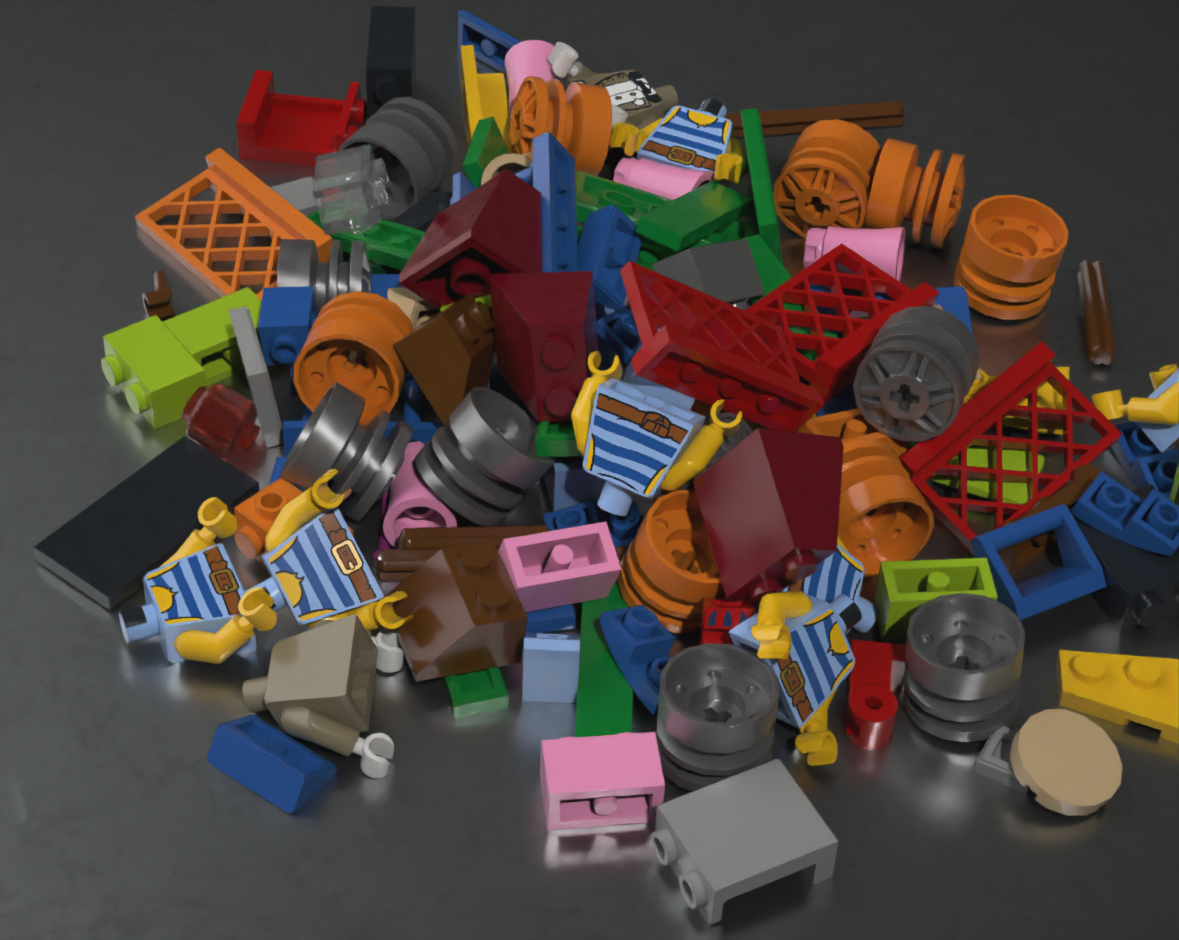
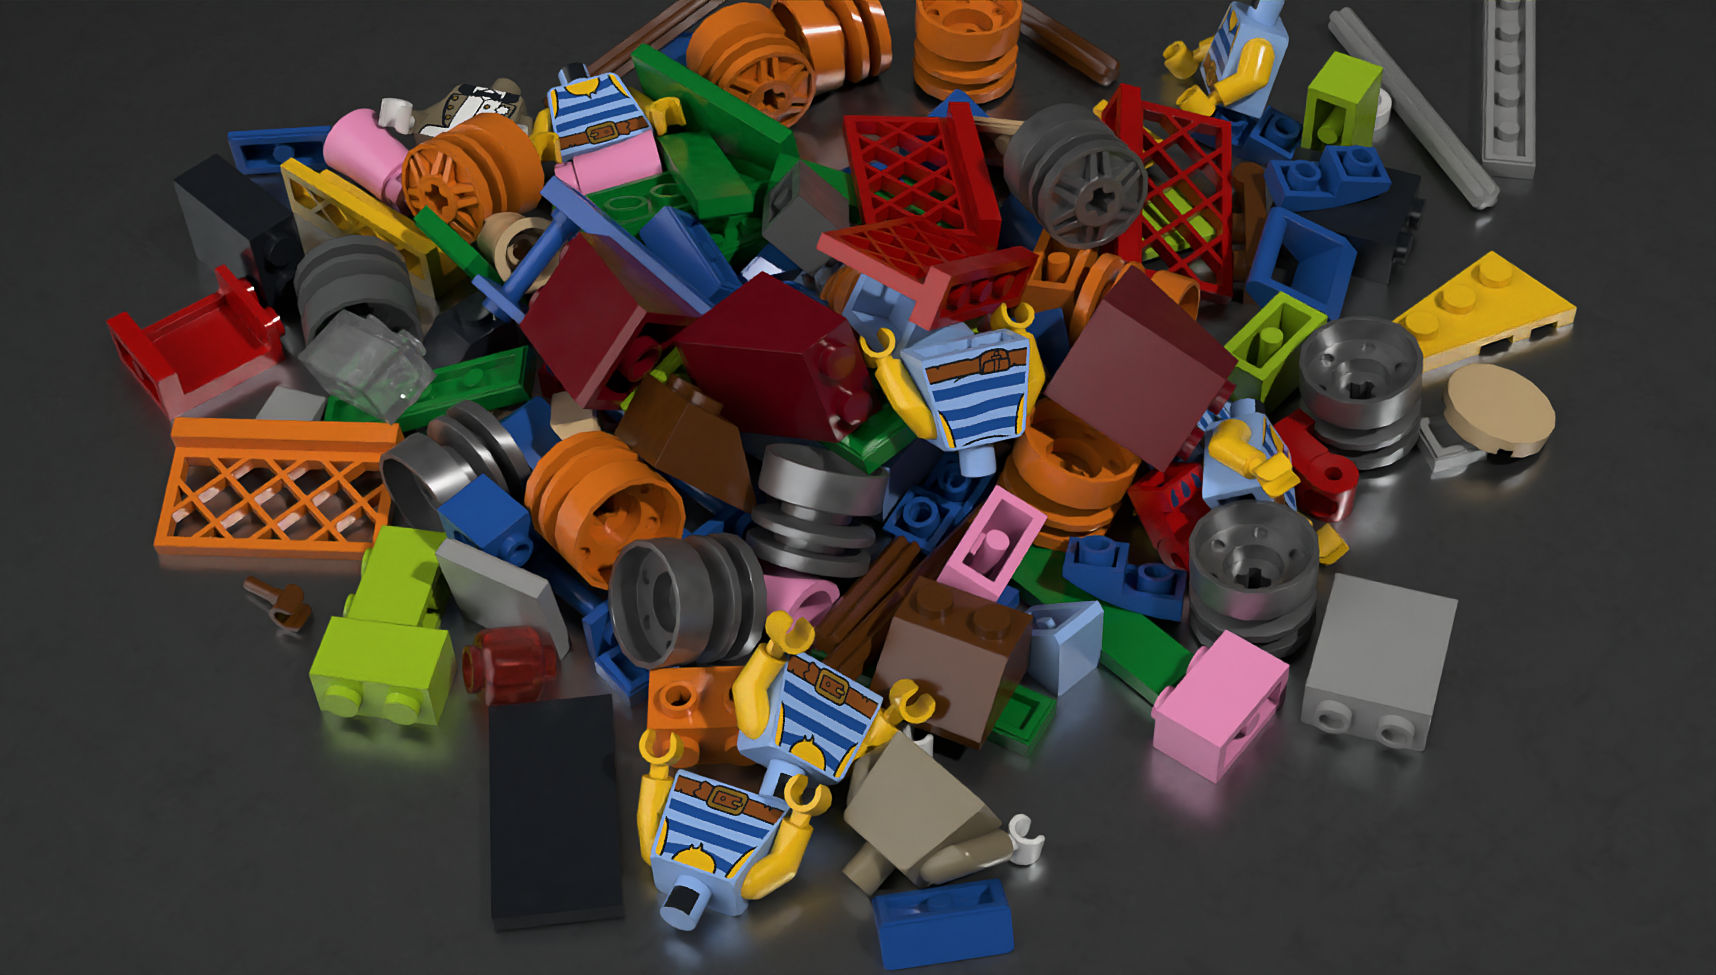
camera: 40 degrees left, 5 degrees up
bright pink plant [804,226,905,282] -> none

